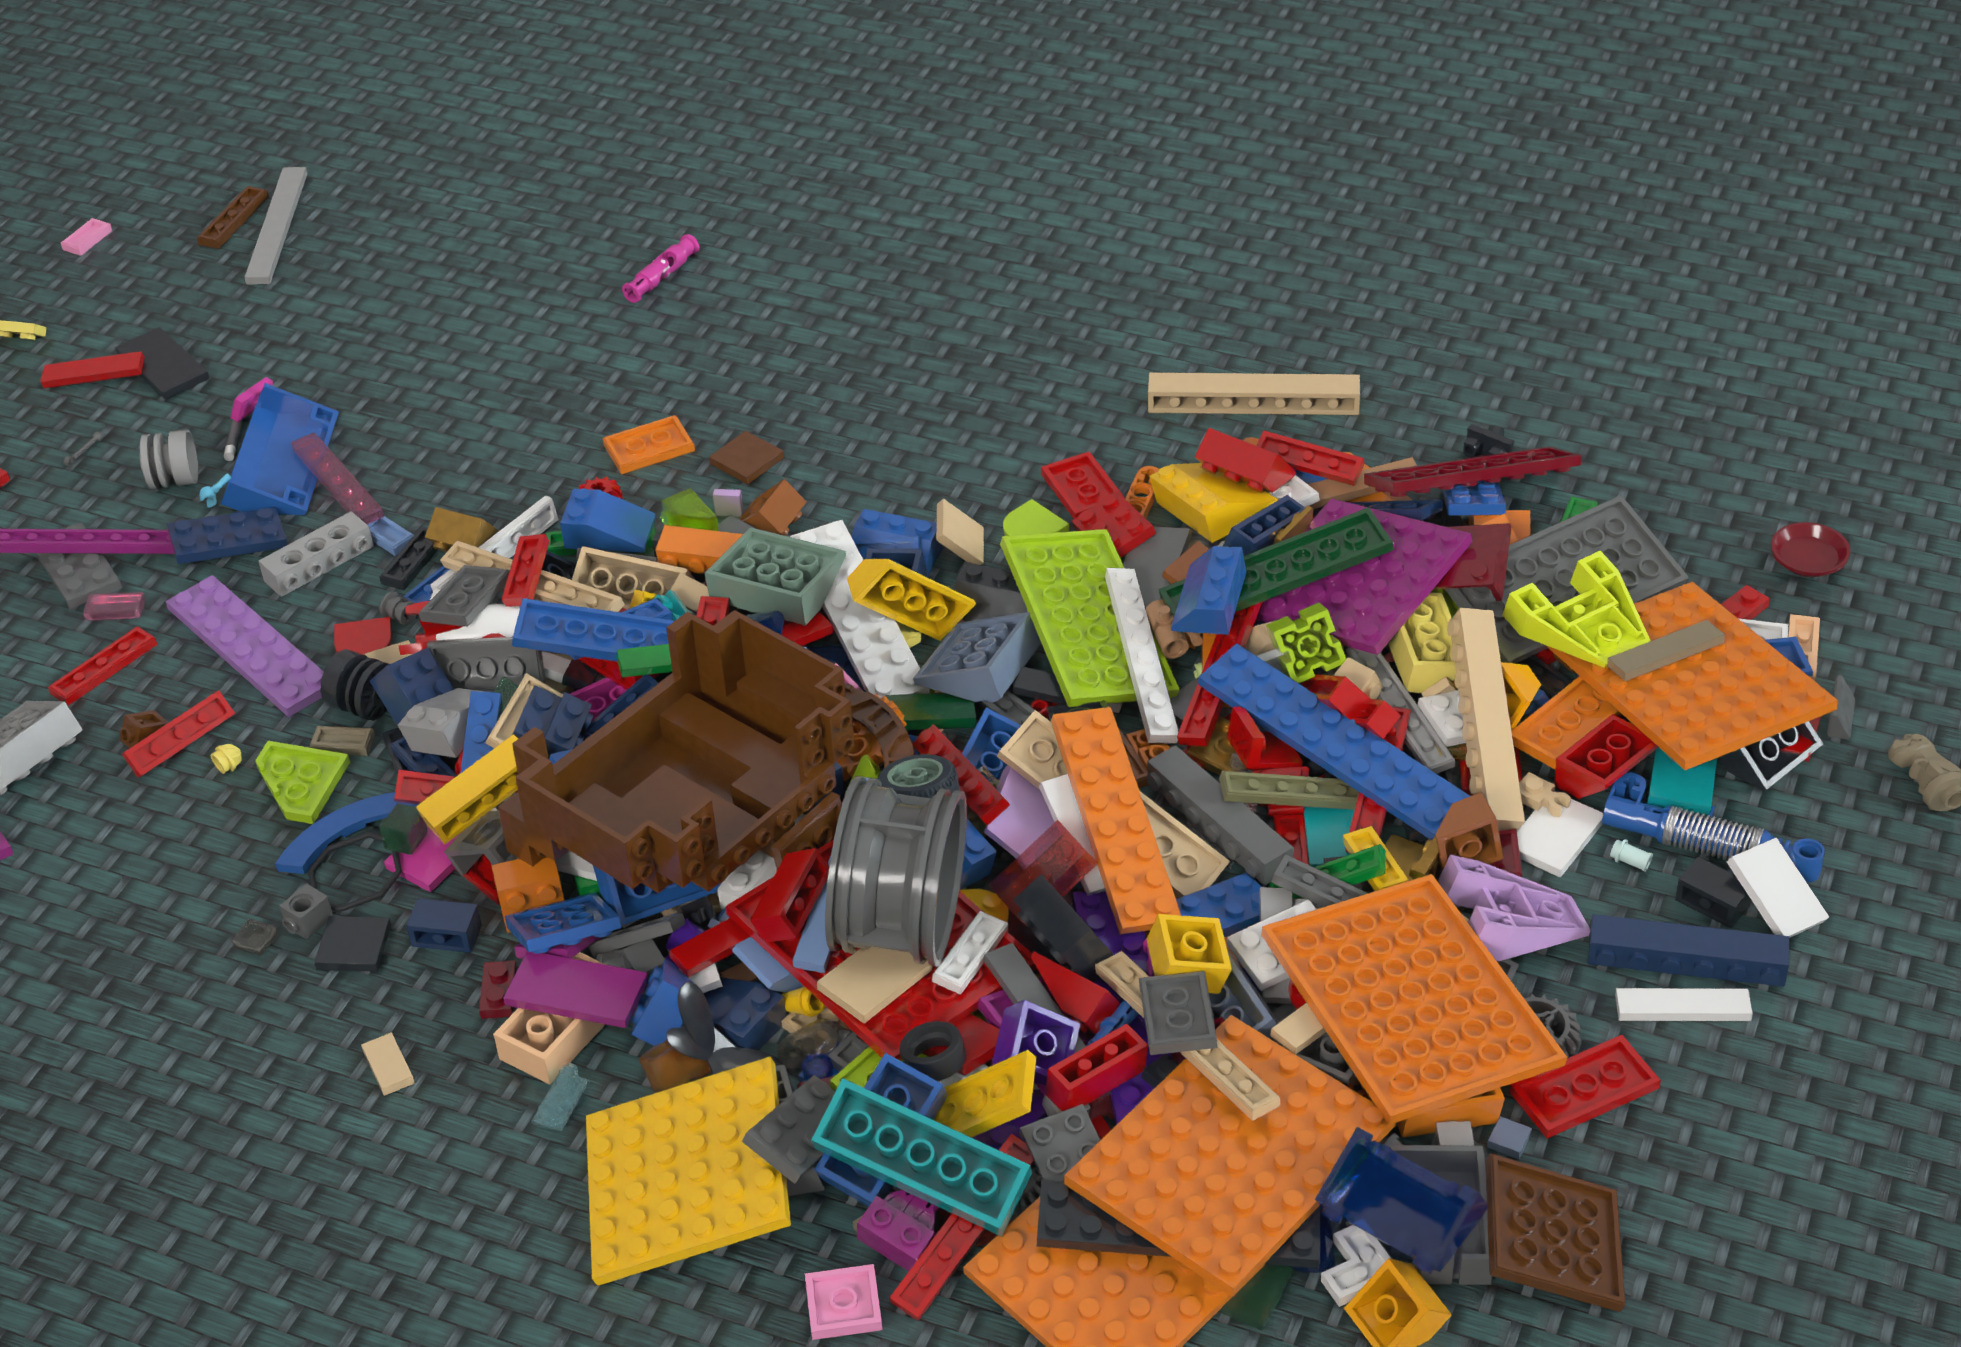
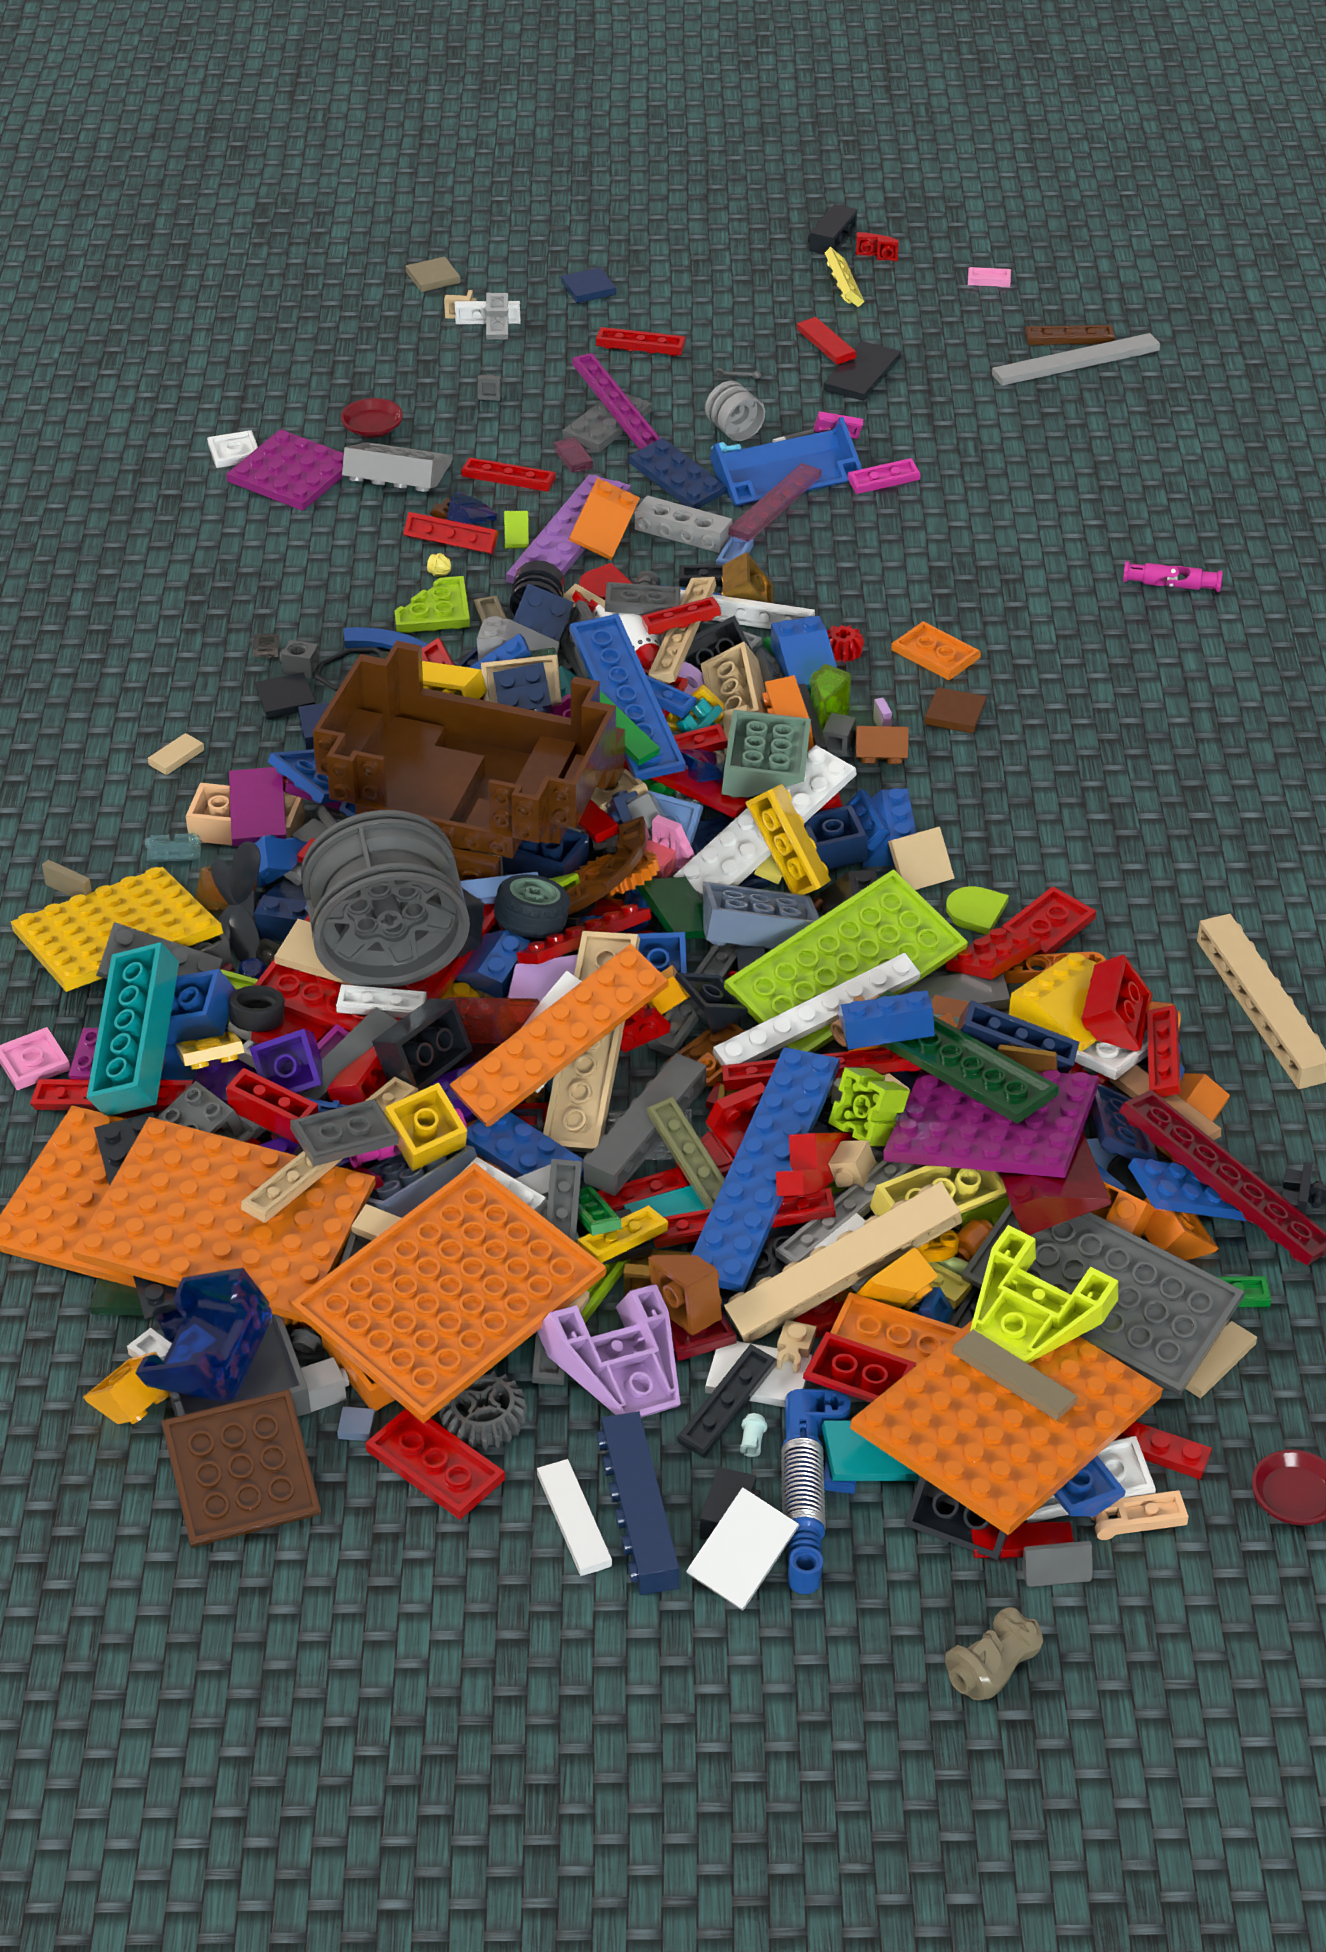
camera: 65 degrees right, 0 degrees up
none -> dark tan tile [42,860,92,897]
none -> clear blue slope [447,492,498,524]
none -> lime slope [504,511,529,548]
none -> orange slope [568,478,640,560]
none -> black tile [677,1344,777,1458]
none -> dark pink tile [847,458,921,494]

